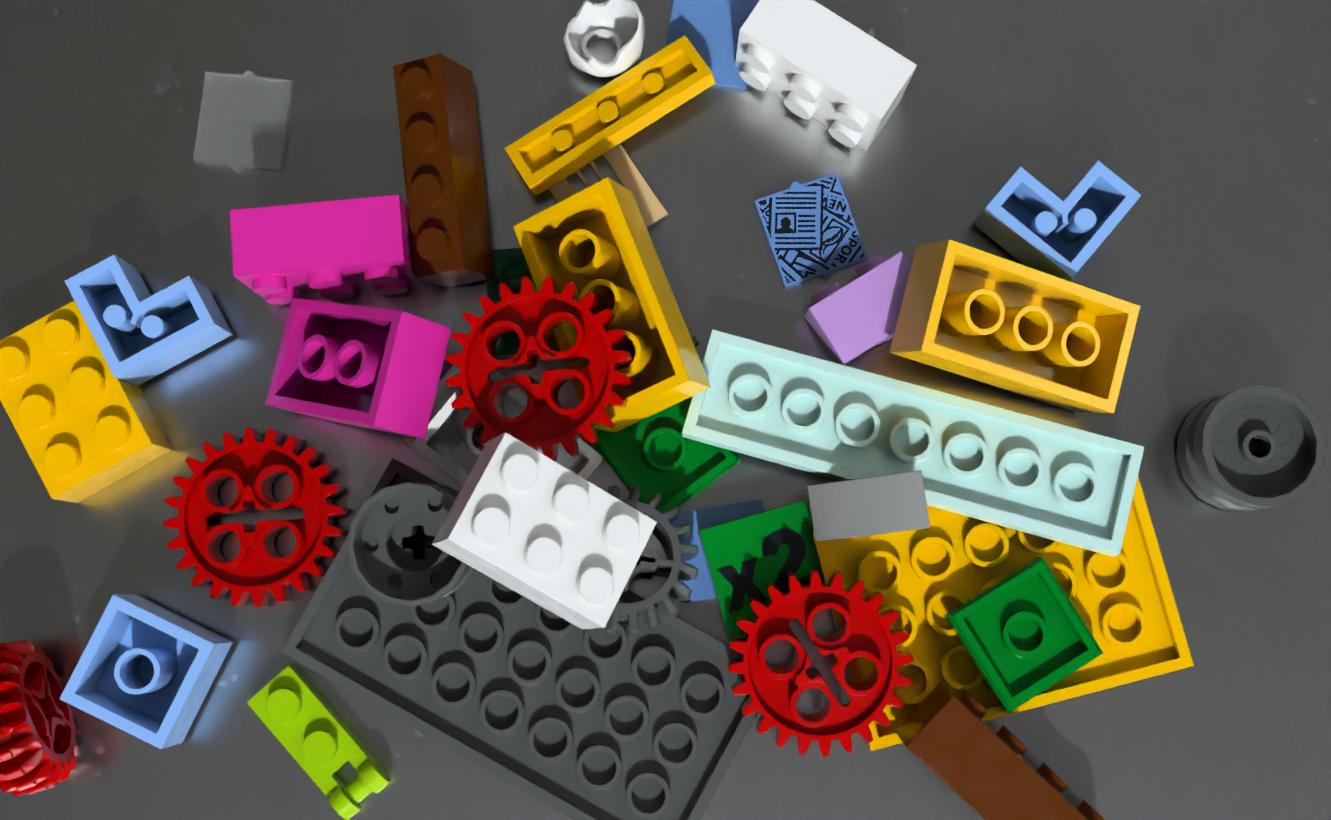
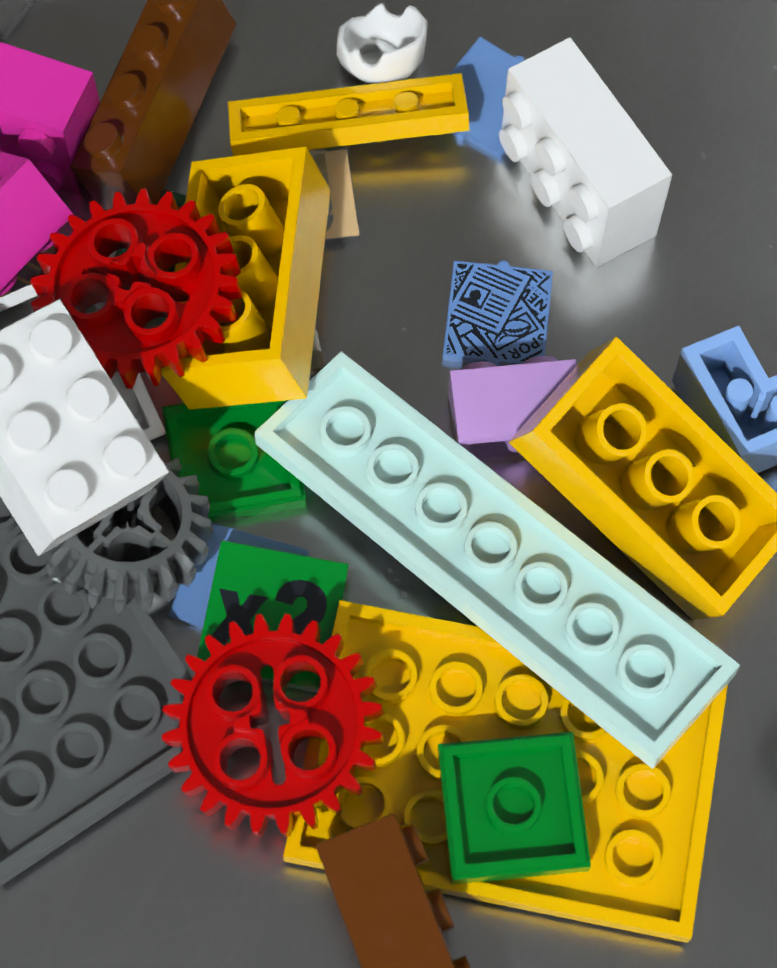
camera: 25 degrees right, 15 degrees down
light grey slope [807,470,930,541] -> none

